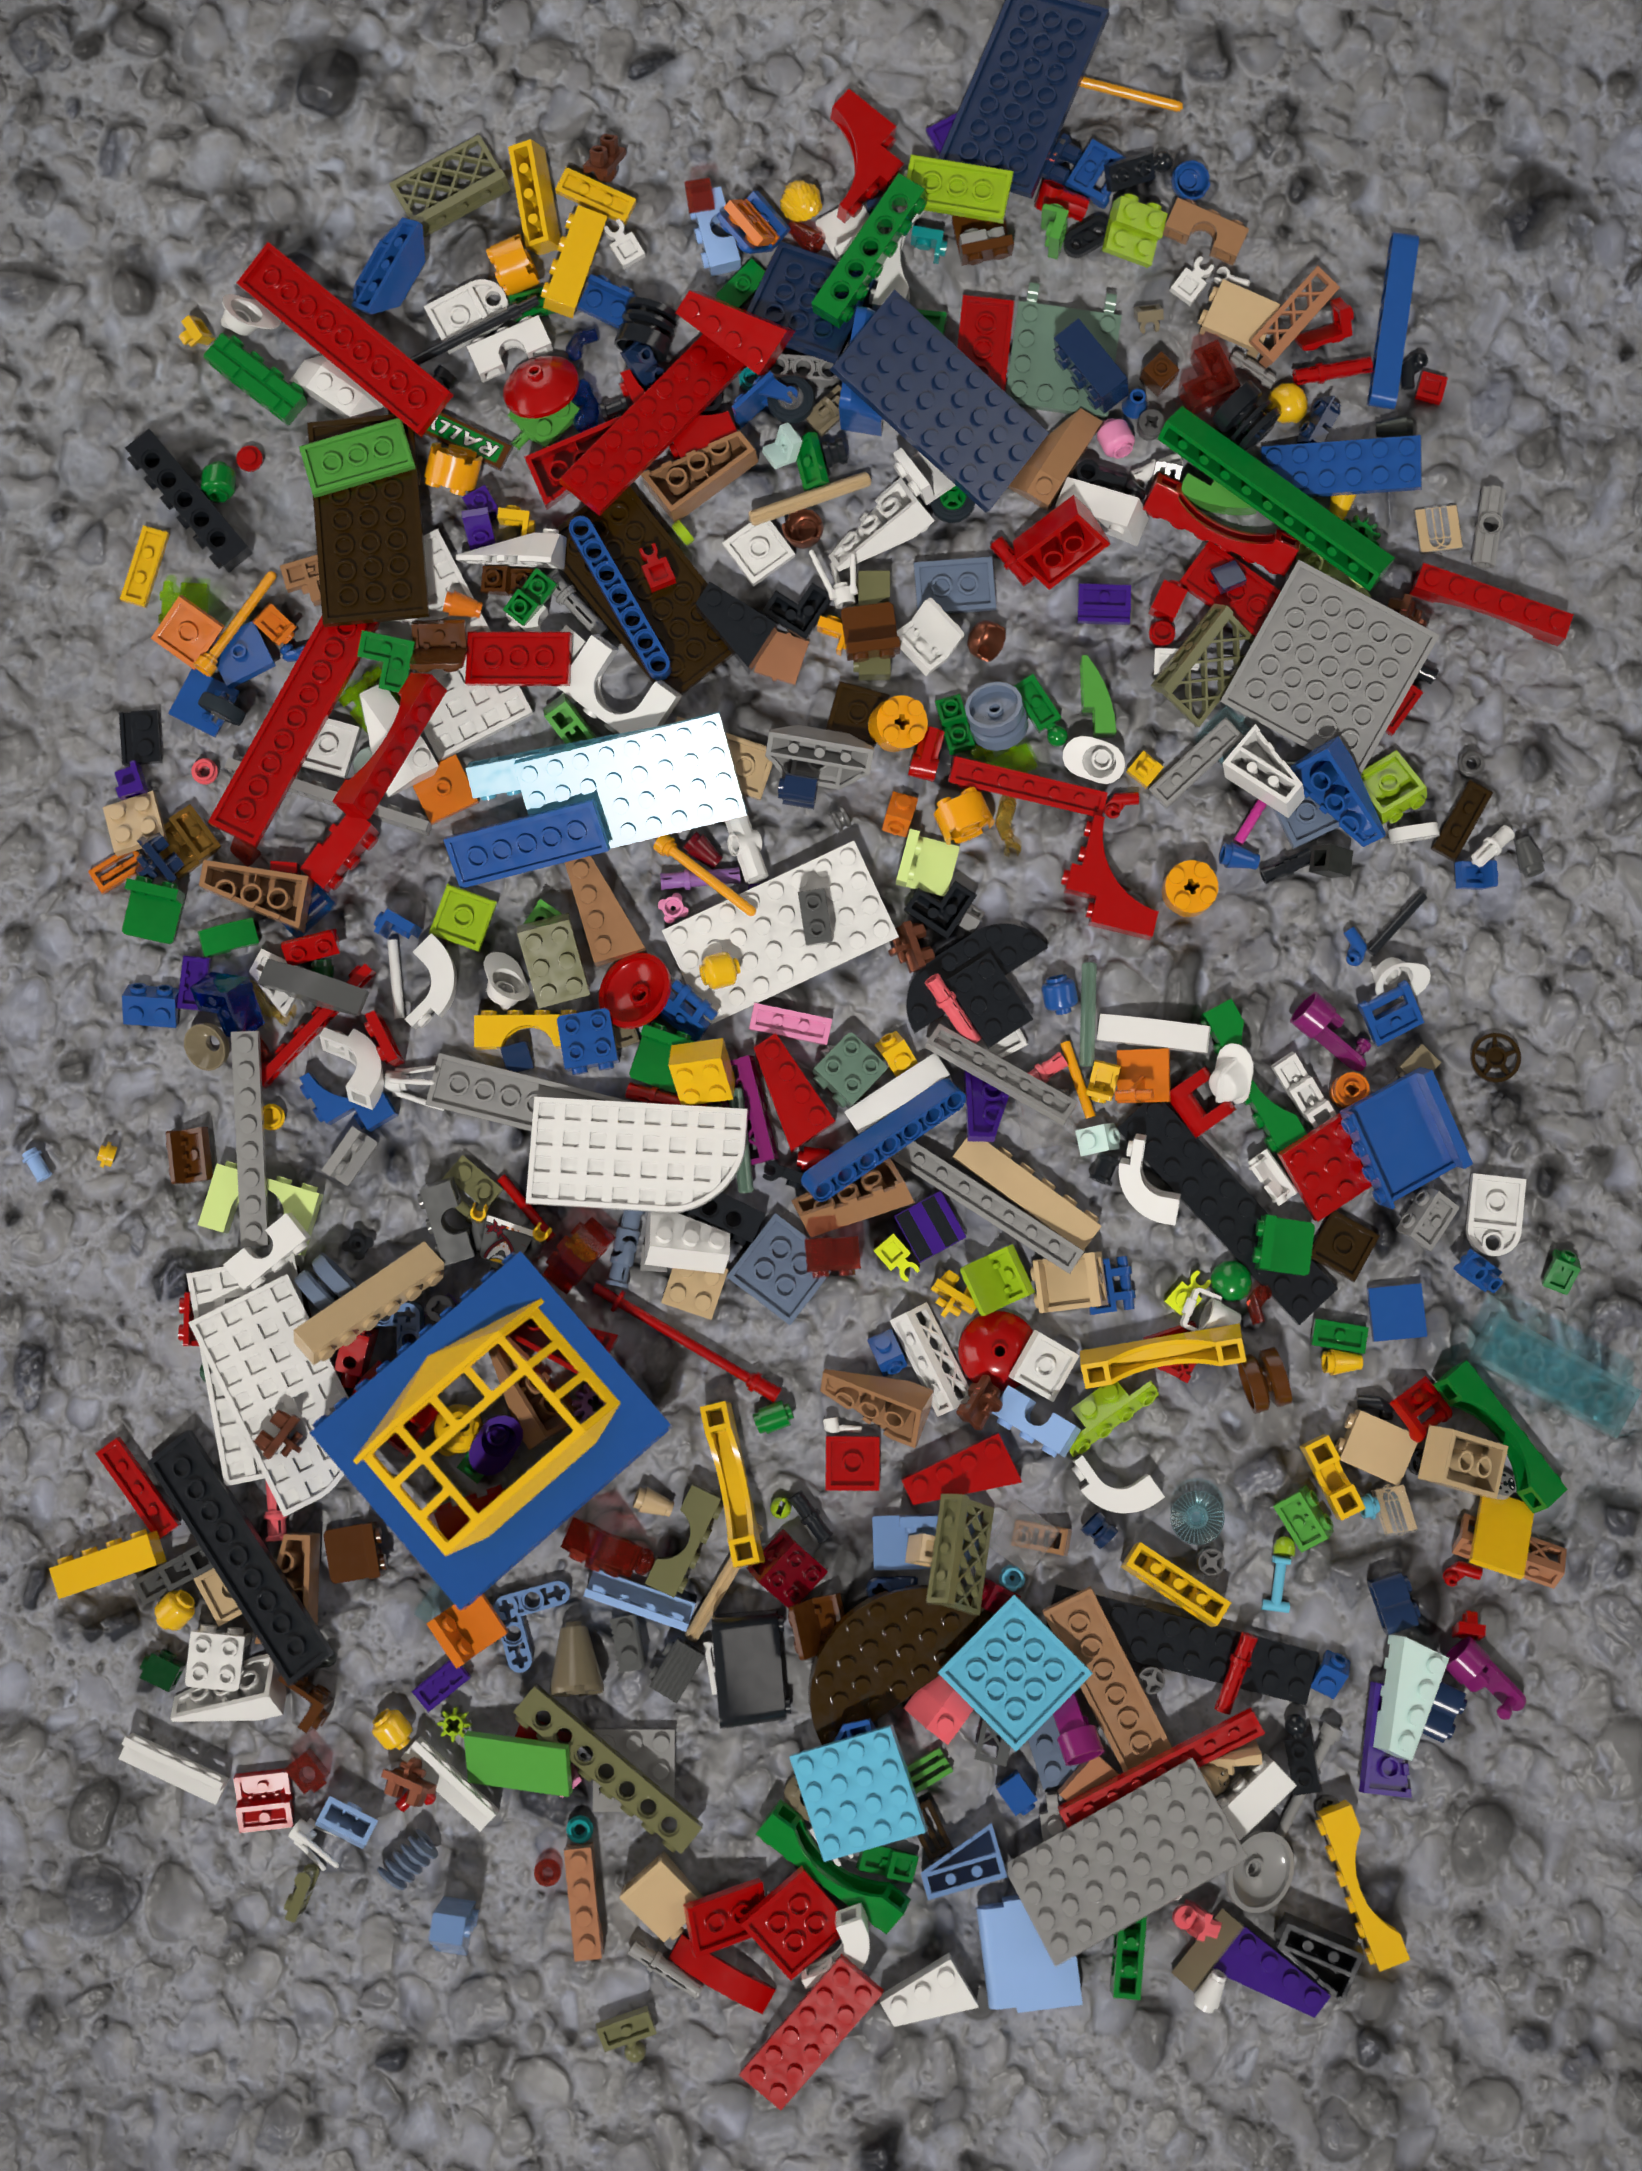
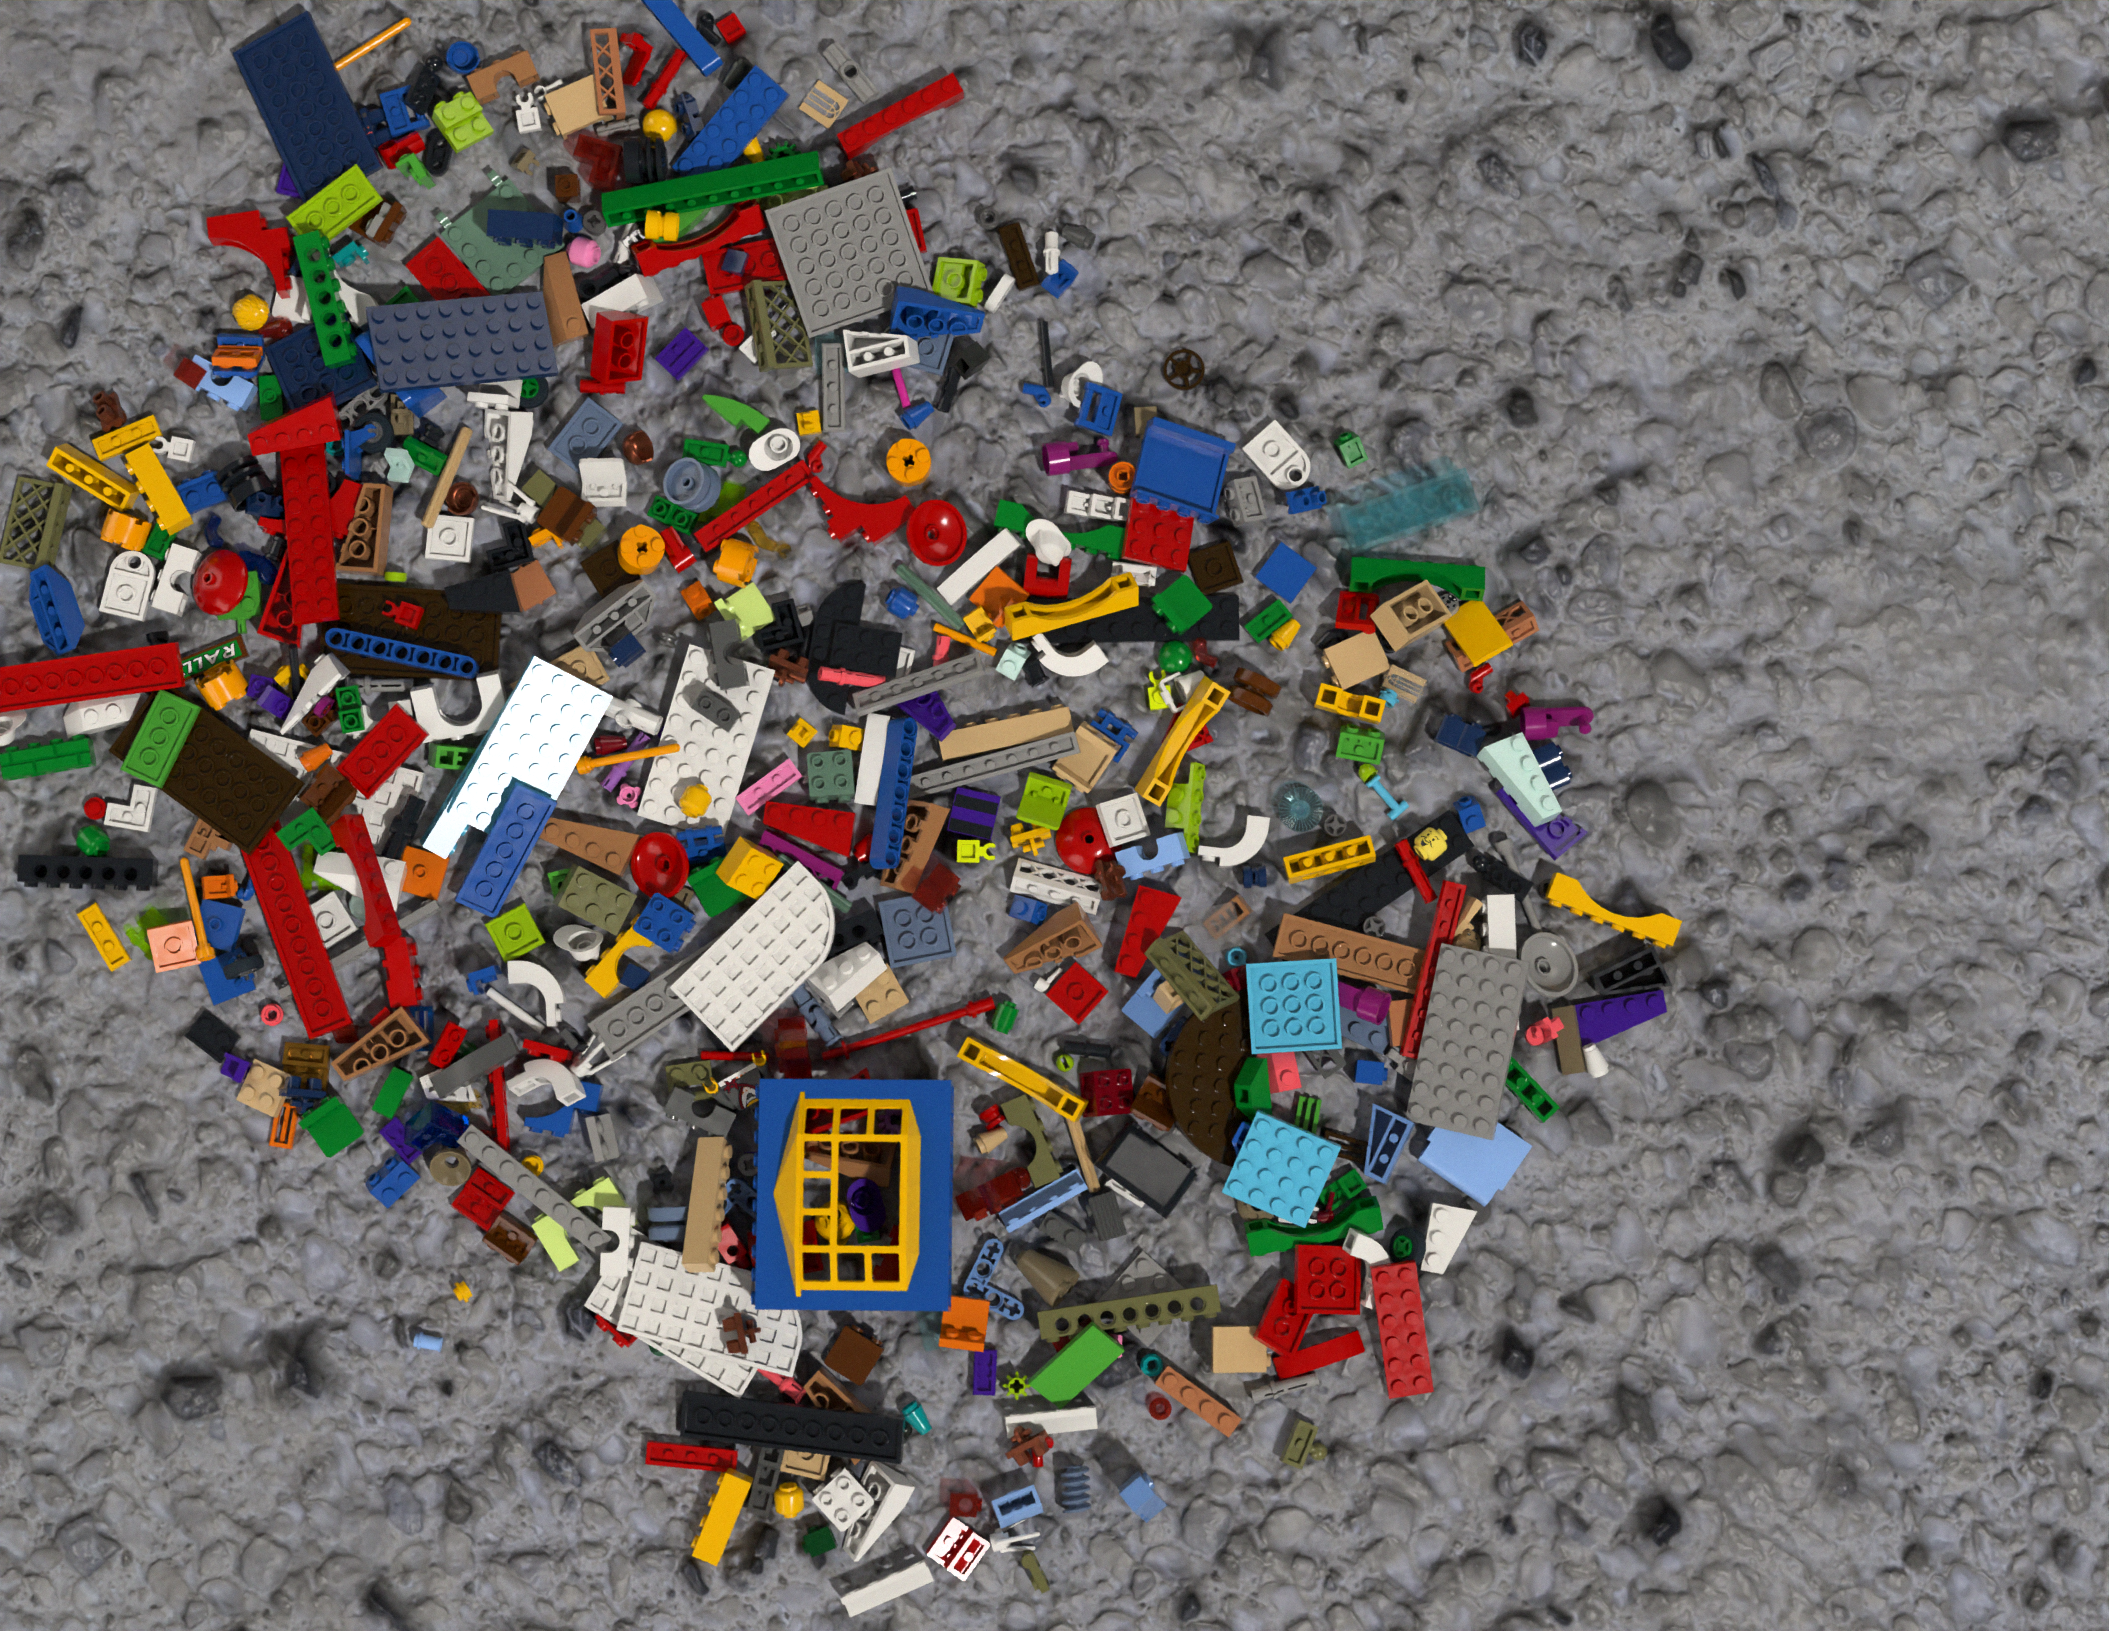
camera: 50 degrees left, 0 degrees up
reddish brown bracket [278,1675,335,1733] -> none
yellow head [372,1708,412,1750] -> none
black bar [410,295,540,366] -> none
red pin [625,1082,707,1106] -> none
none -> white plate [104,784,158,833]
none -> black bar [288,643,301,701]
none -> magenta tile [313,695,334,718]
none -> black piece [381,793,427,861]
none -> red slope [451,1167,515,1233]
none -> black plate [560,1028,589,1052]
none -> yellow wheel [645,210,680,242]
none -> dark grey arch [707,619,750,690]
none -> yellow tile [786,717,818,749]
none -> teal cone [901,1400,932,1435]
none -> red dish [906,499,967,567]
none -> red wheel [978,1103,1006,1131]
none -> yellow arch [1004,572,1139,641]
none -> green slope [1234,1057,1272,1121]
none -> dark red hand [1317,1191,1335,1223]
none -> black wheel [1389,1227,1426,1266]
none -> light yellow head [1413,827,1447,861]

